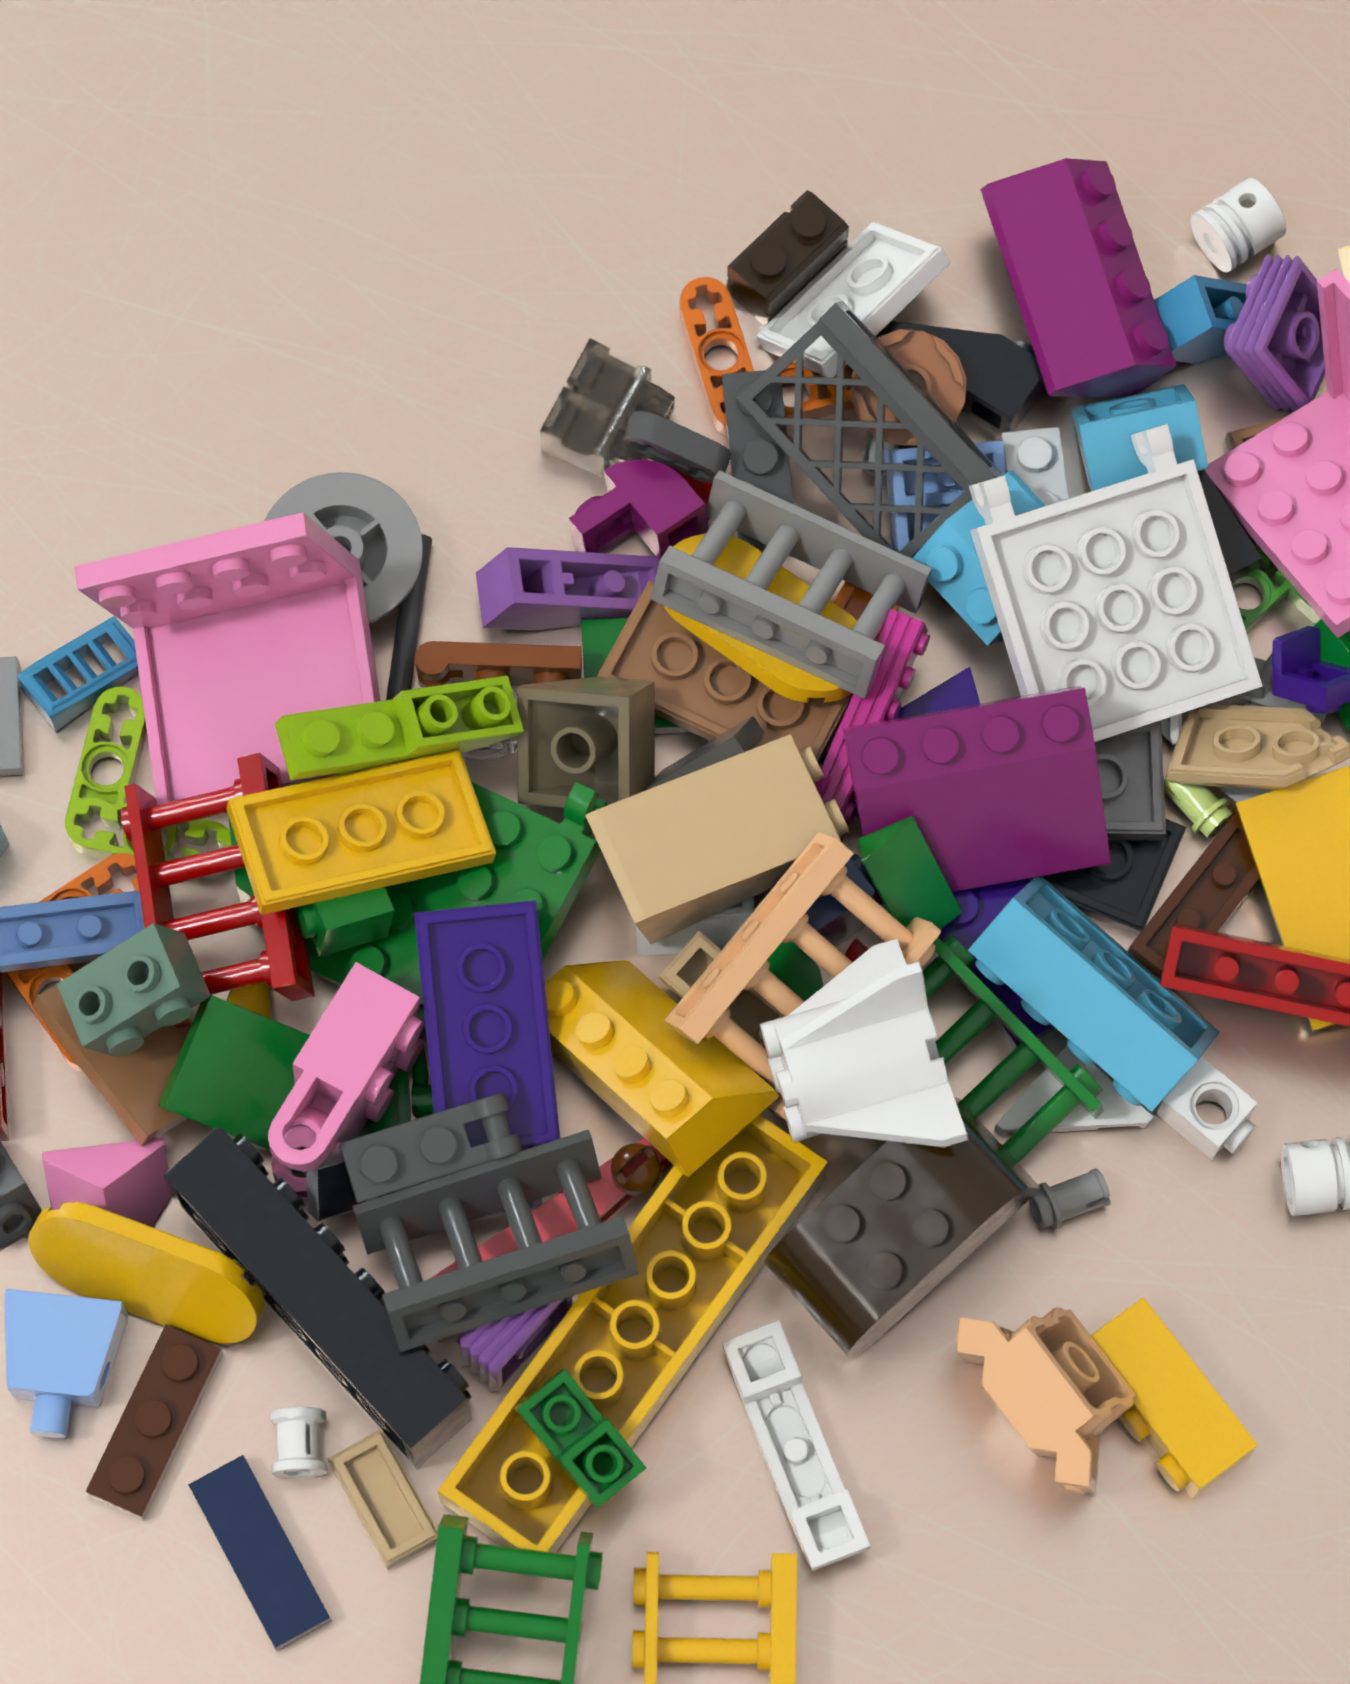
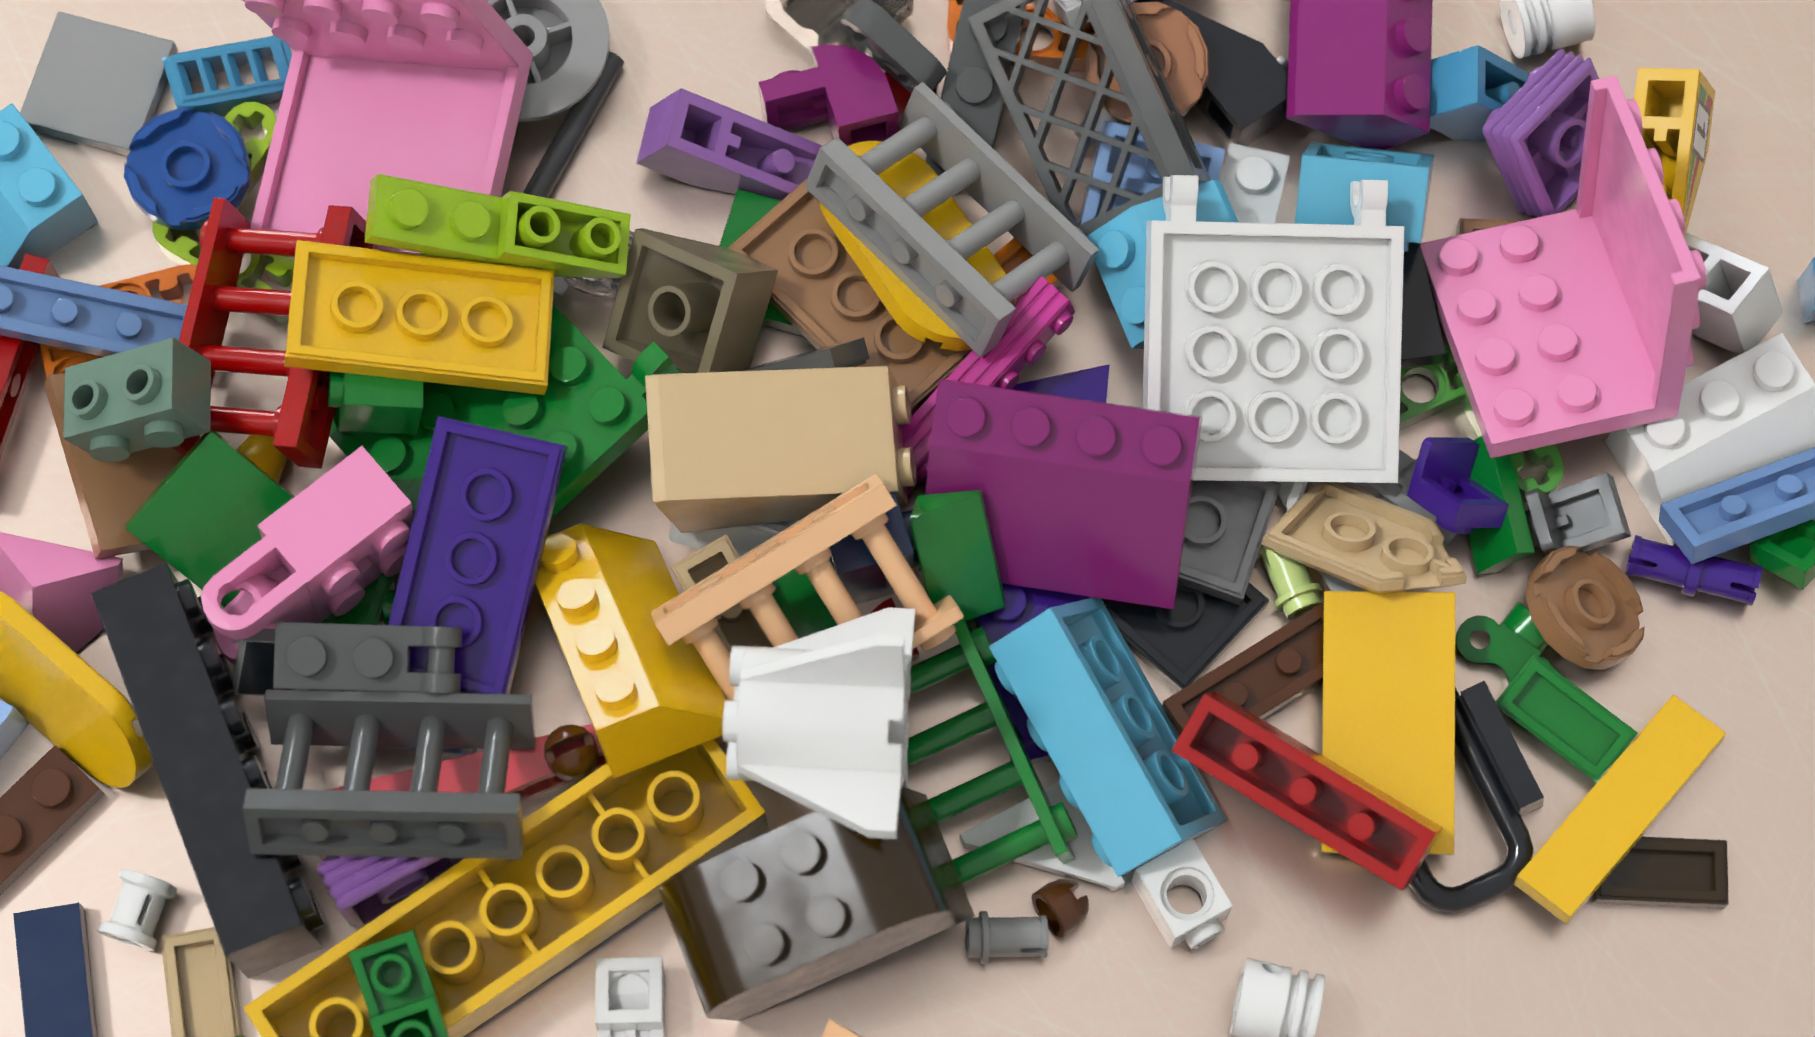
camera: 20 degrees right, 0 degrees up
dark orange plate [414,641,582,688] -> none
none -> blue tile [124,108,251,230]
none -> reddish brown hinge [1032,879,1089,938]

